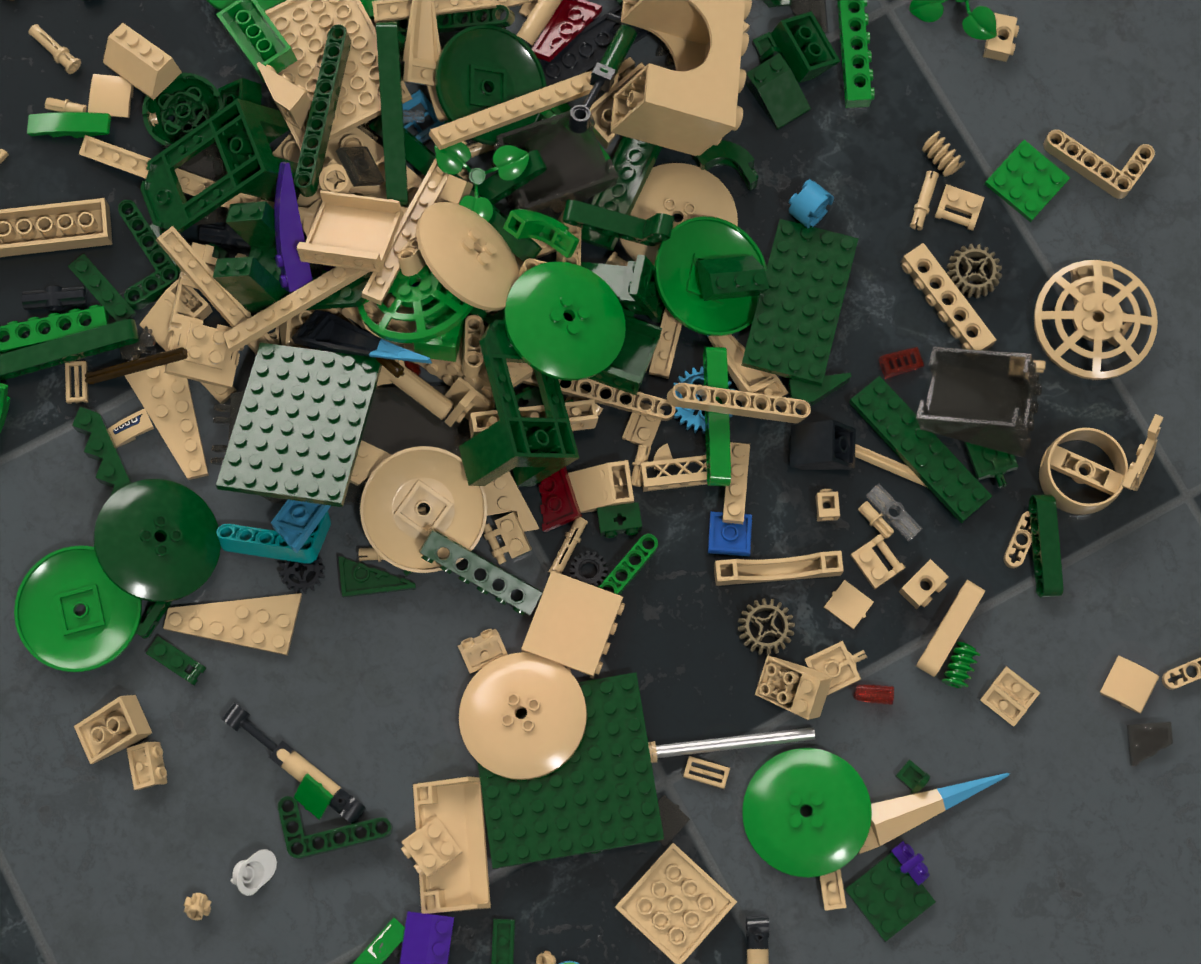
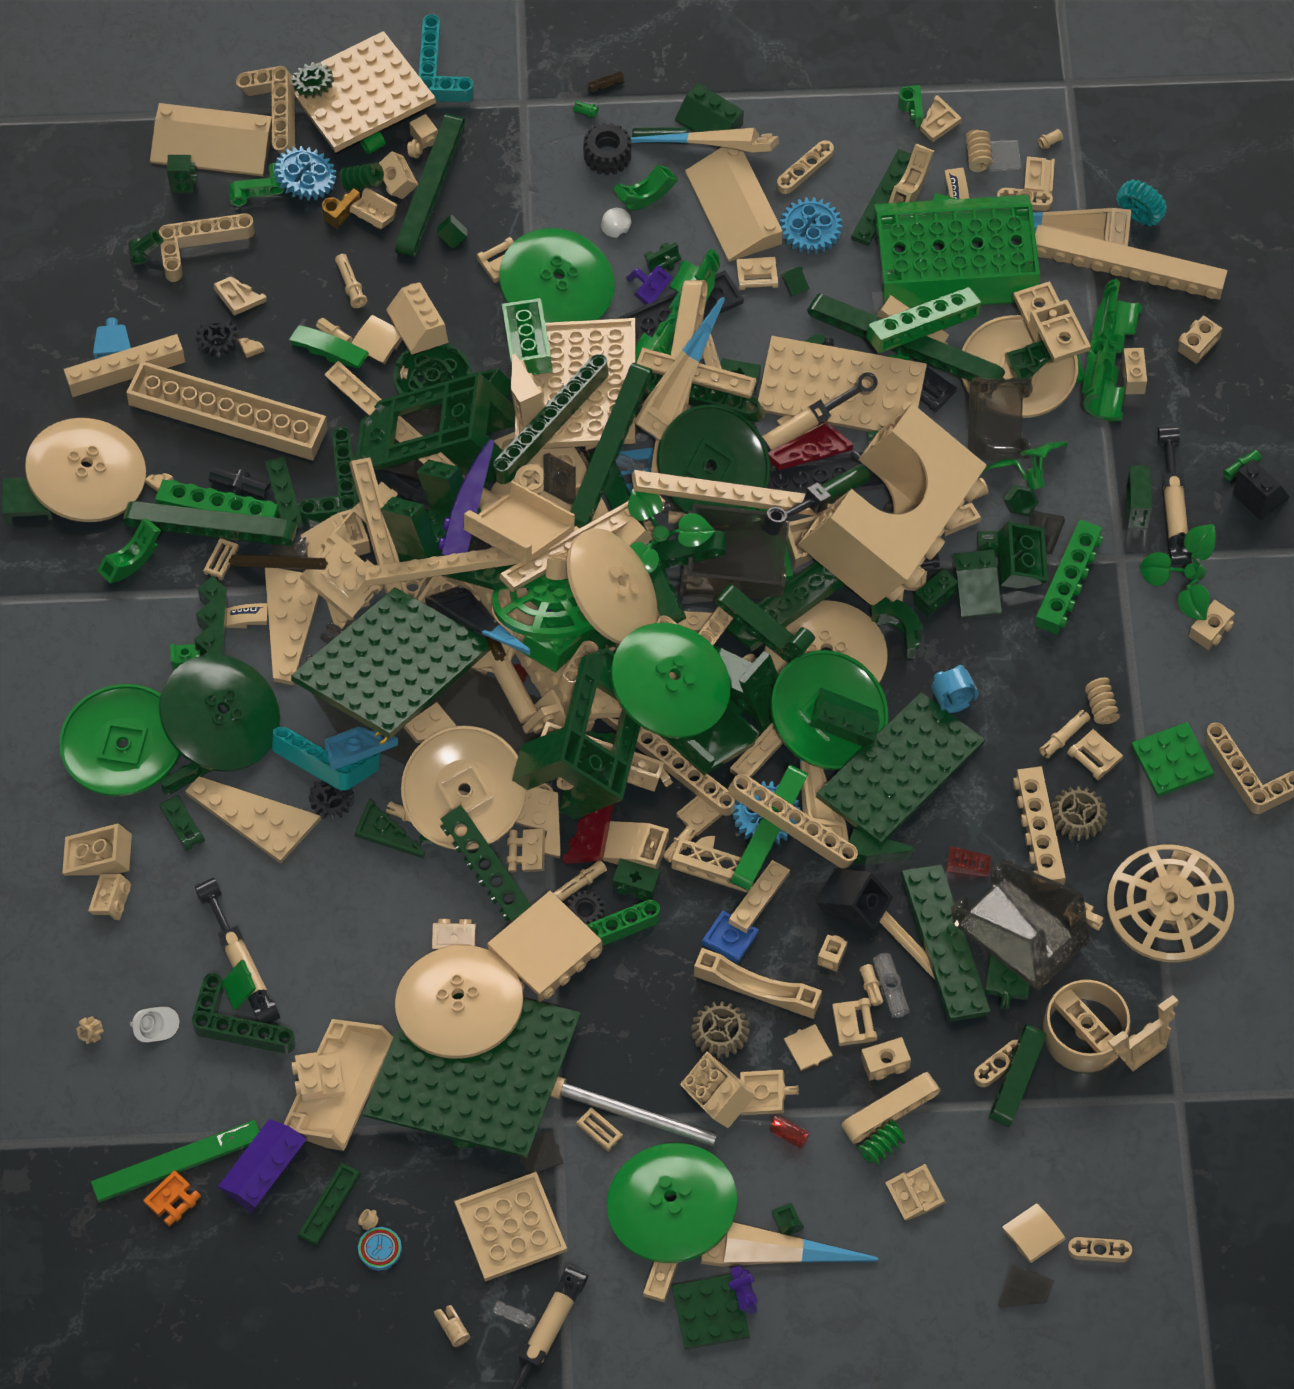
camera: 30 degrees right, 15 degrees down
green arch [503,209,580,258] -> none
none -> green brick [170,644,201,671]
none -> dark green brick [914,569,958,617]

